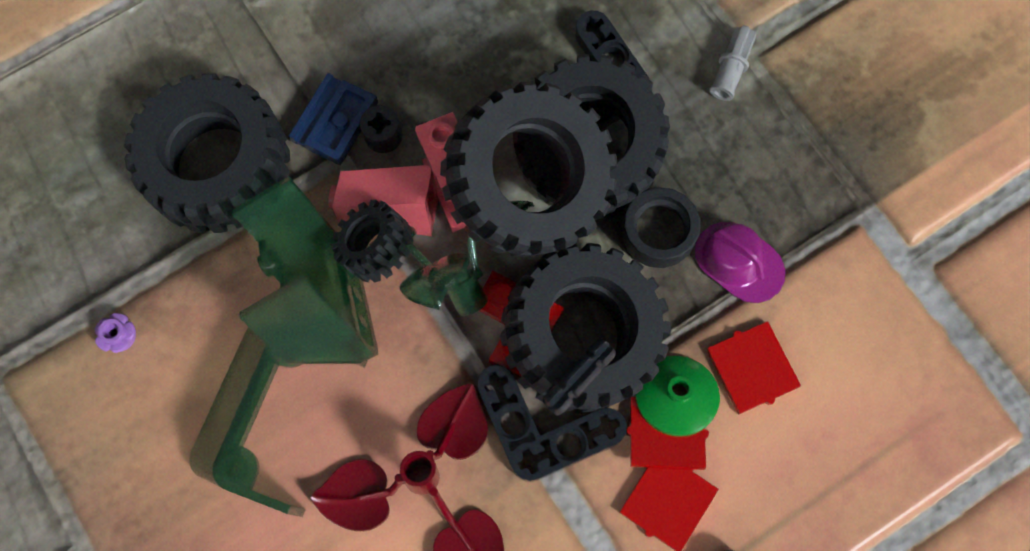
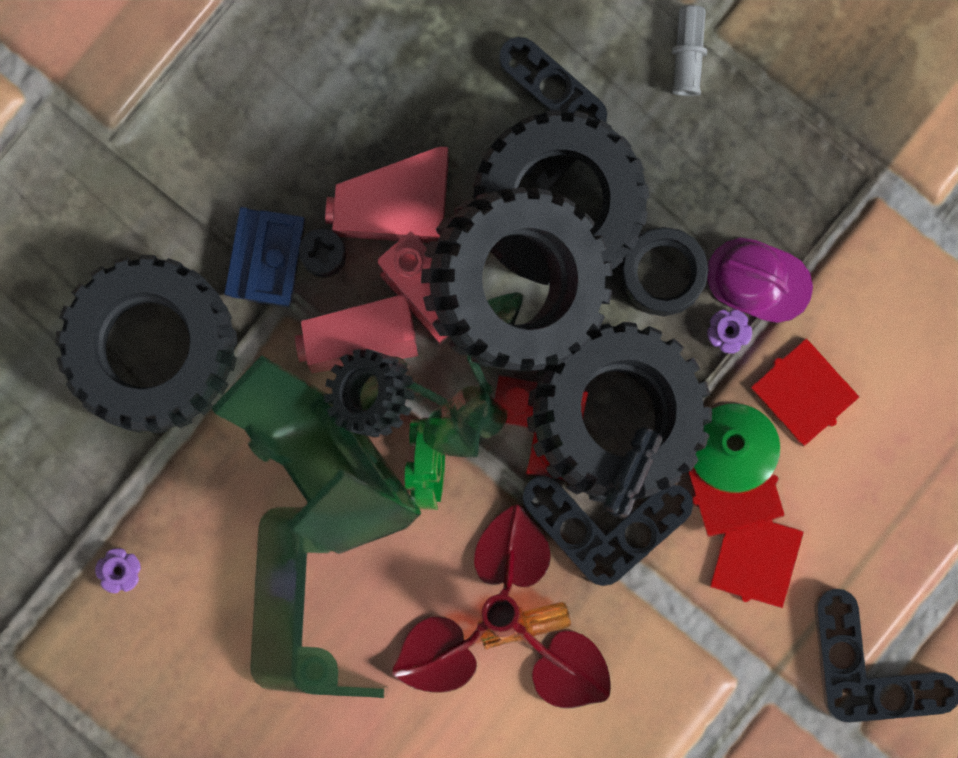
camera: 15 degrees left, 10 degrees up
none -> coral slope [325,147,449,243]
none -> green plate [405,417,446,510]
none -> clear orange axle [478,602,571,650]
none -> medium lavender plate [707,309,752,354]

